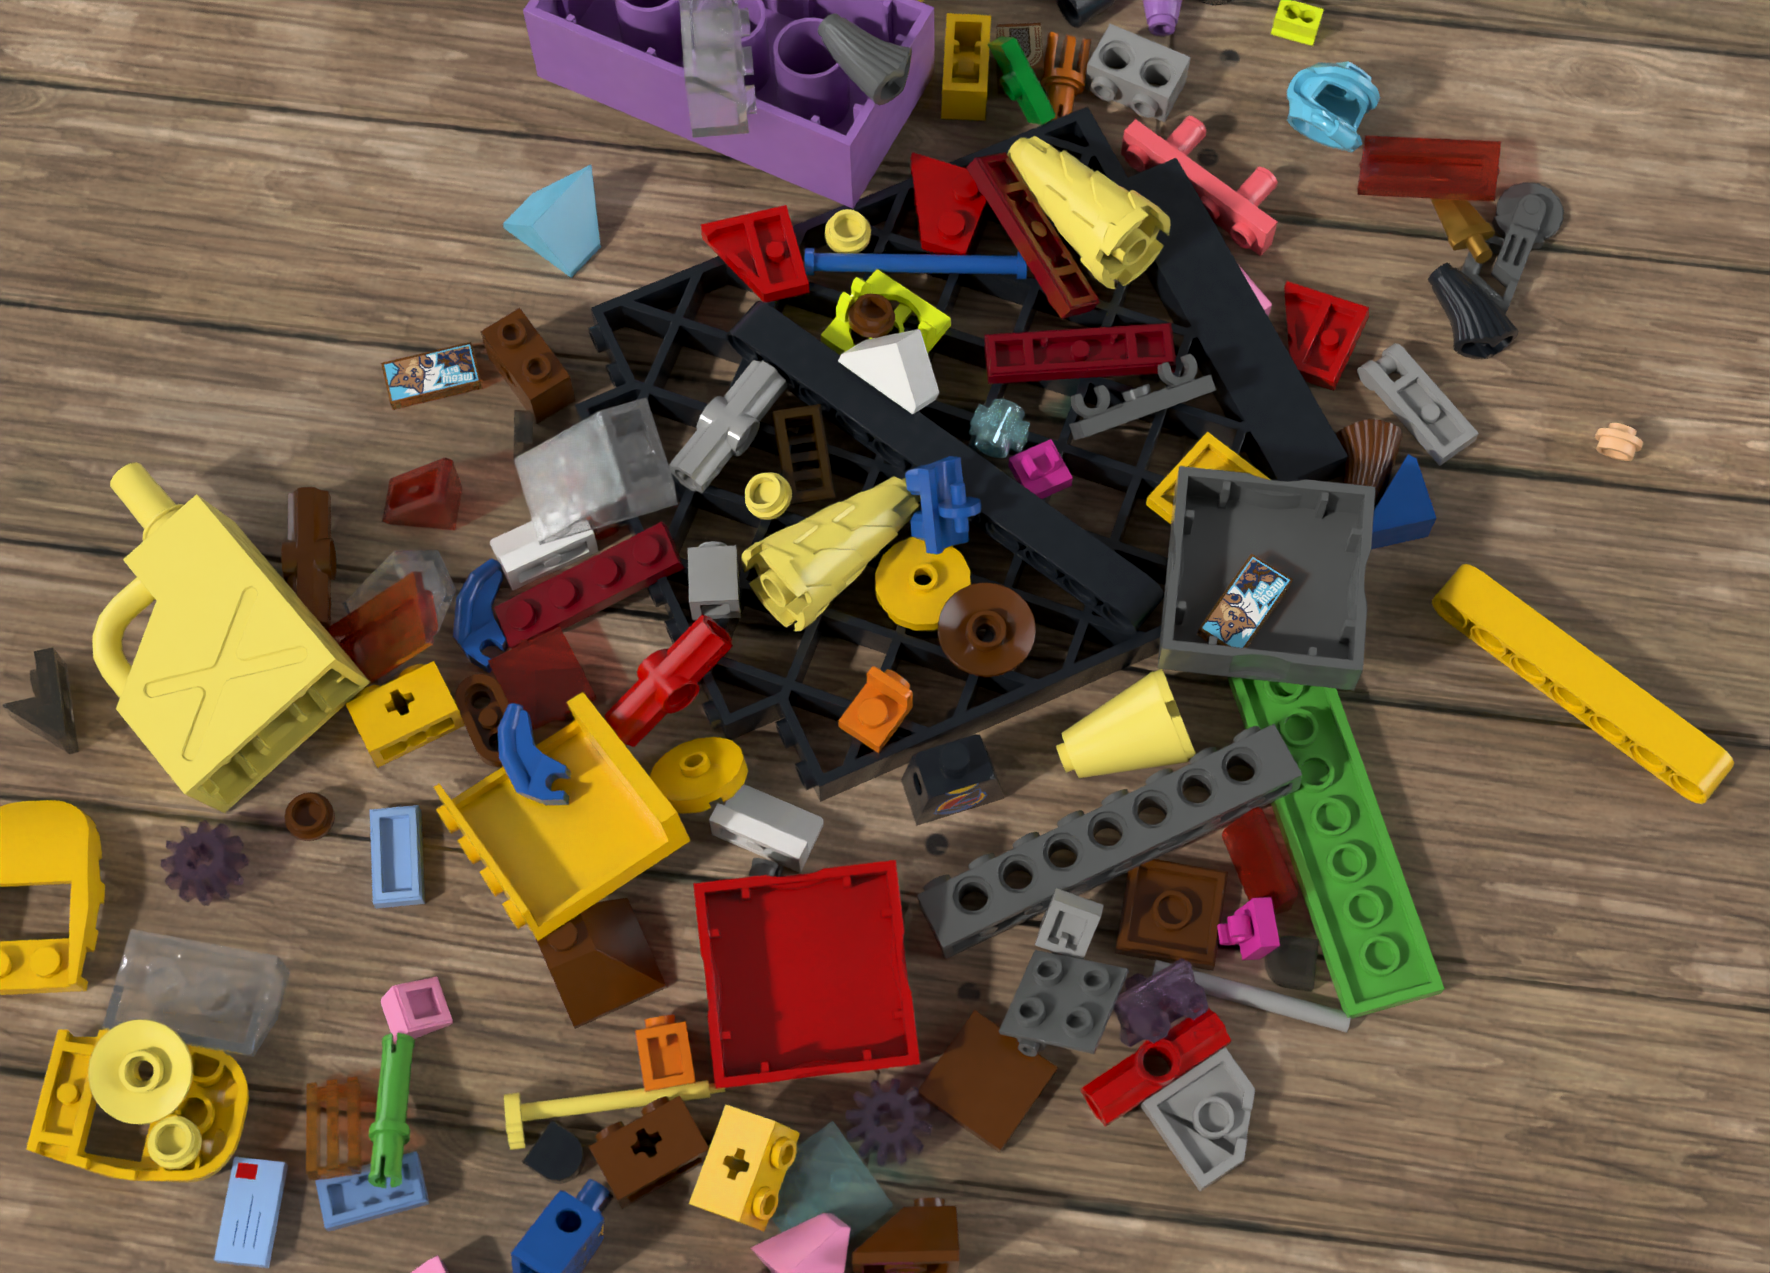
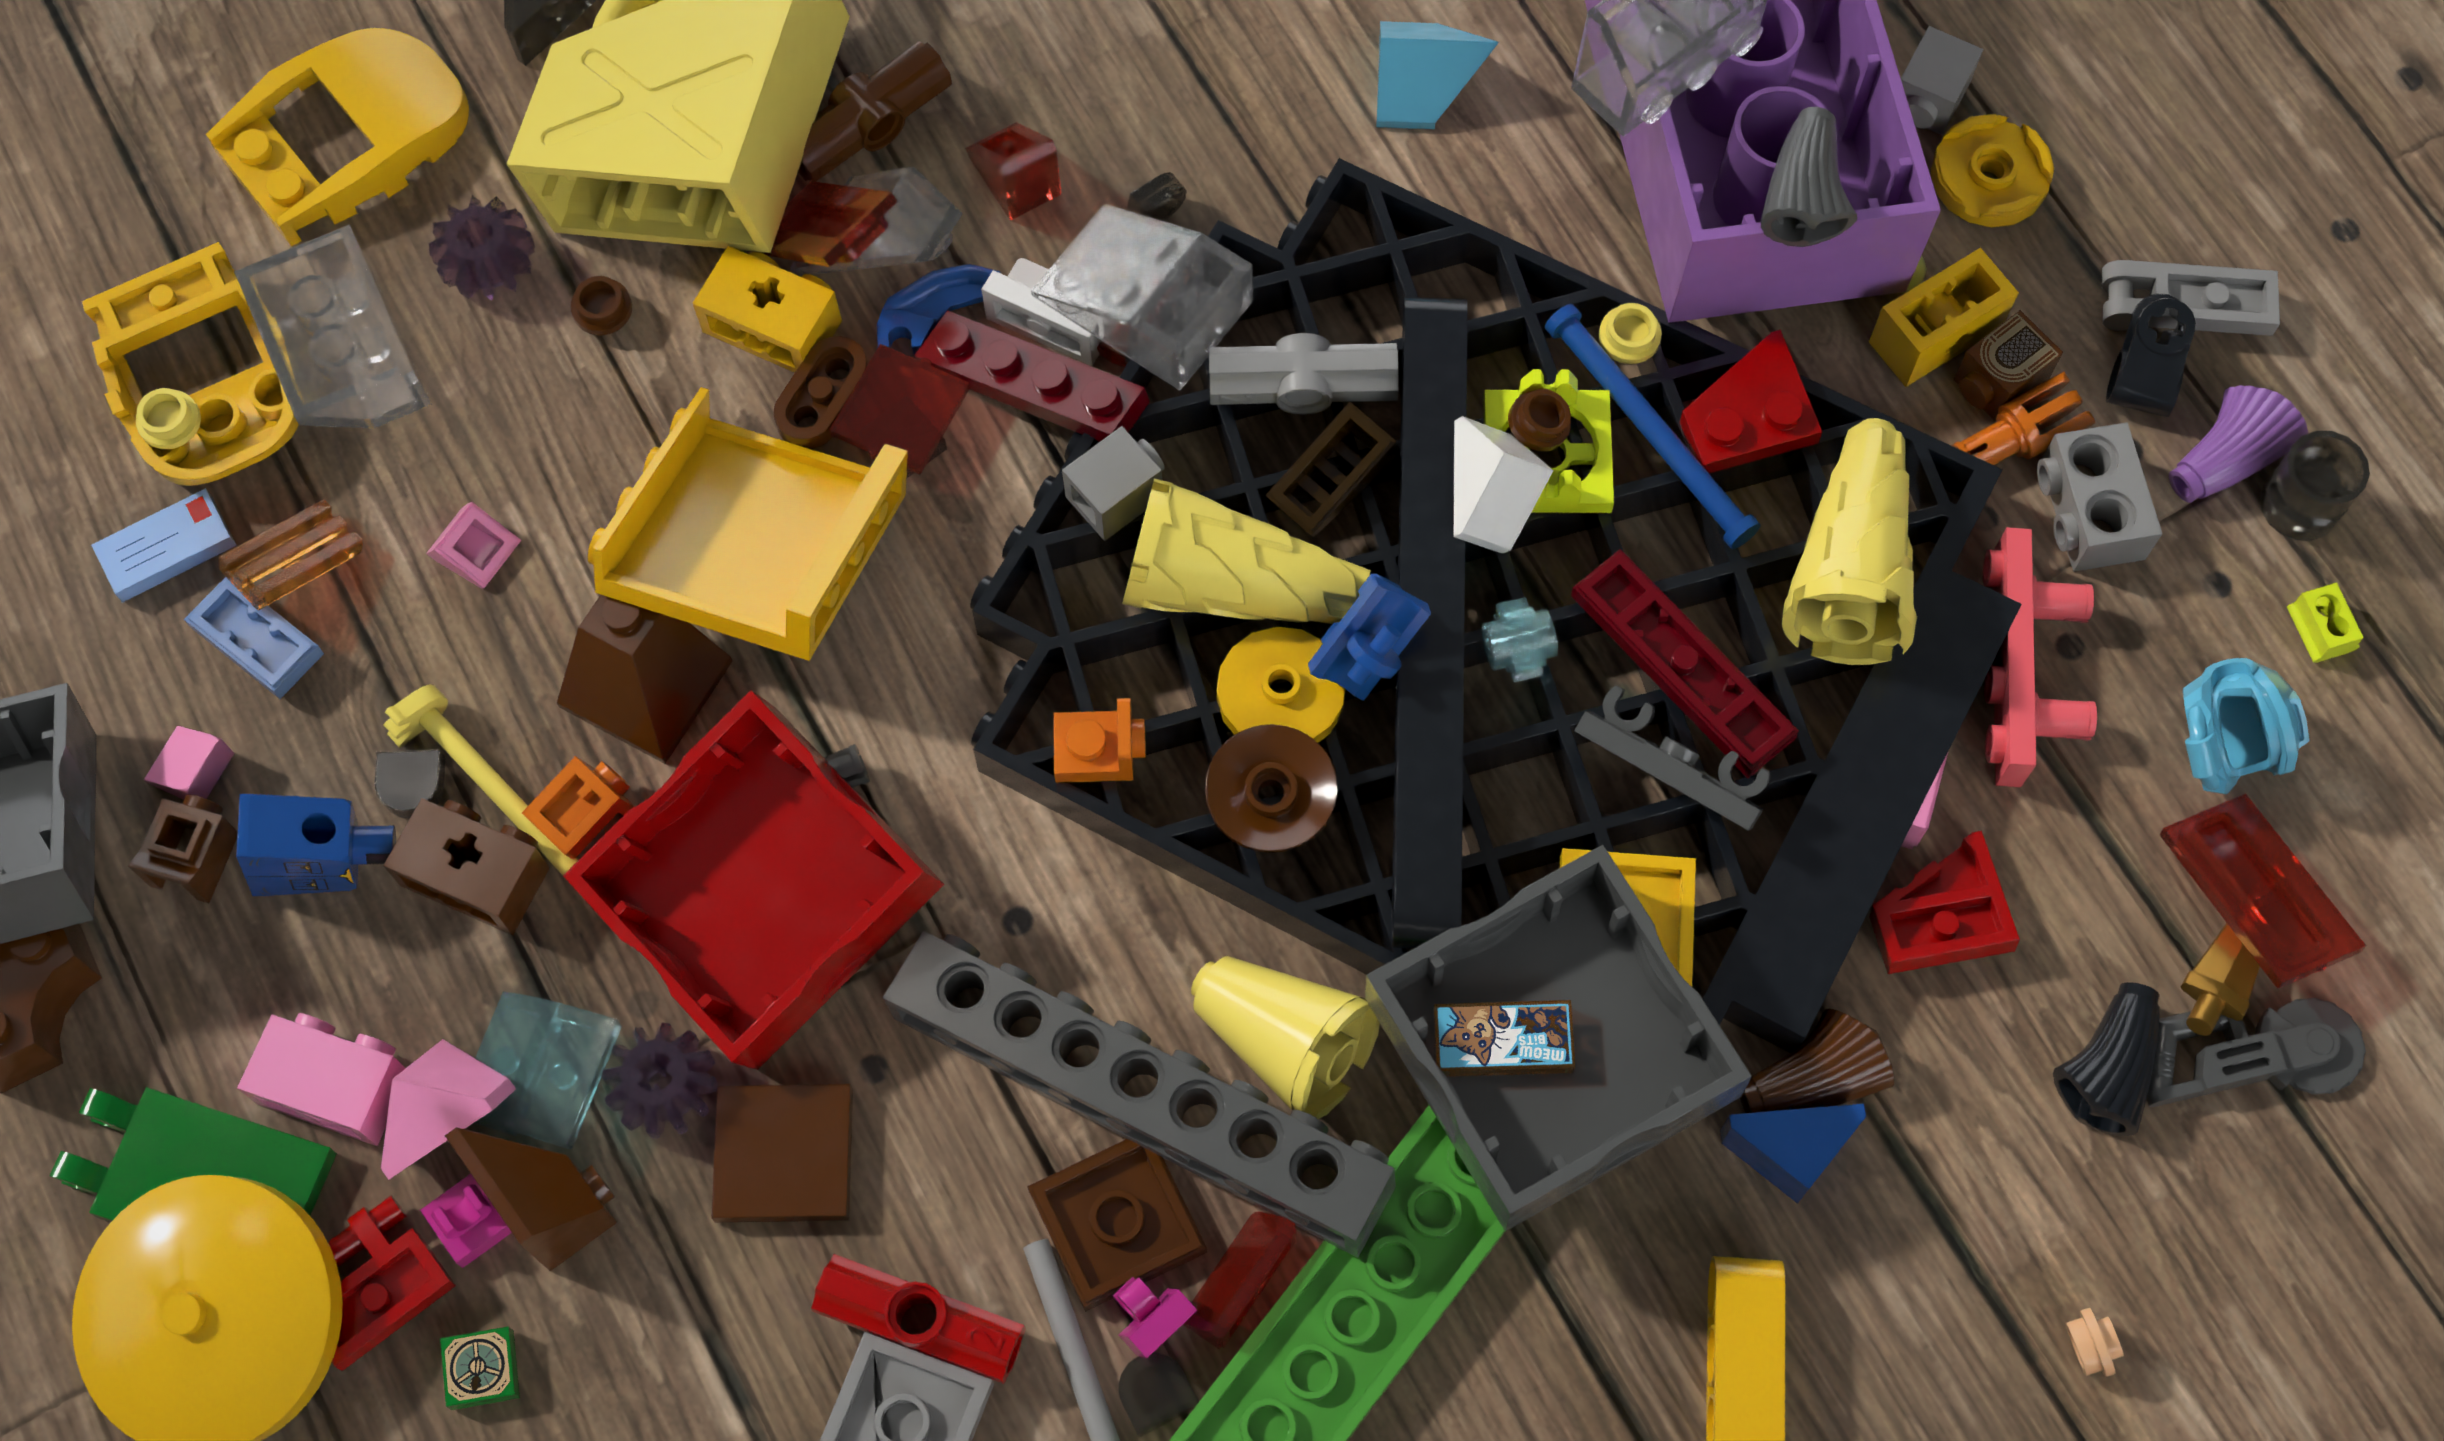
camera: 55 degrees right, 0 degrees up
light yellow dish [88,1019,193,1124] -> none
bright green pin [368,1033,415,1188] -> none
light blue tile [370,805,425,909] -> none
tile [381,342,483,410] -> none
reddish brown brick [481,308,576,424] -> none
blue piece [498,703,571,805] -> none
red piece [604,614,733,747] -> none
yellow plate [650,737,748,814] -> none
yellow brick [689,1105,800,1232] -> none
red wing [700,205,809,303] -> none
white panel [709,784,824,873] -> none
light yellow plate [745,472,792,520] -> none
black torso [901,734,1004,826] -> none
dark red plate [966,152,1100,319] -> none
green plate [987,36,1056,125] -> none
dark grey hinge [999,950,1129,1057] -> none
dark pink tile [1008,439,1073,499] -> none
light grey bracket [1035,888,1104,959] -> none
clear purple hips [1113,958,1208,1047] -> none
light grey plate [1357,343,1479,466] -> none

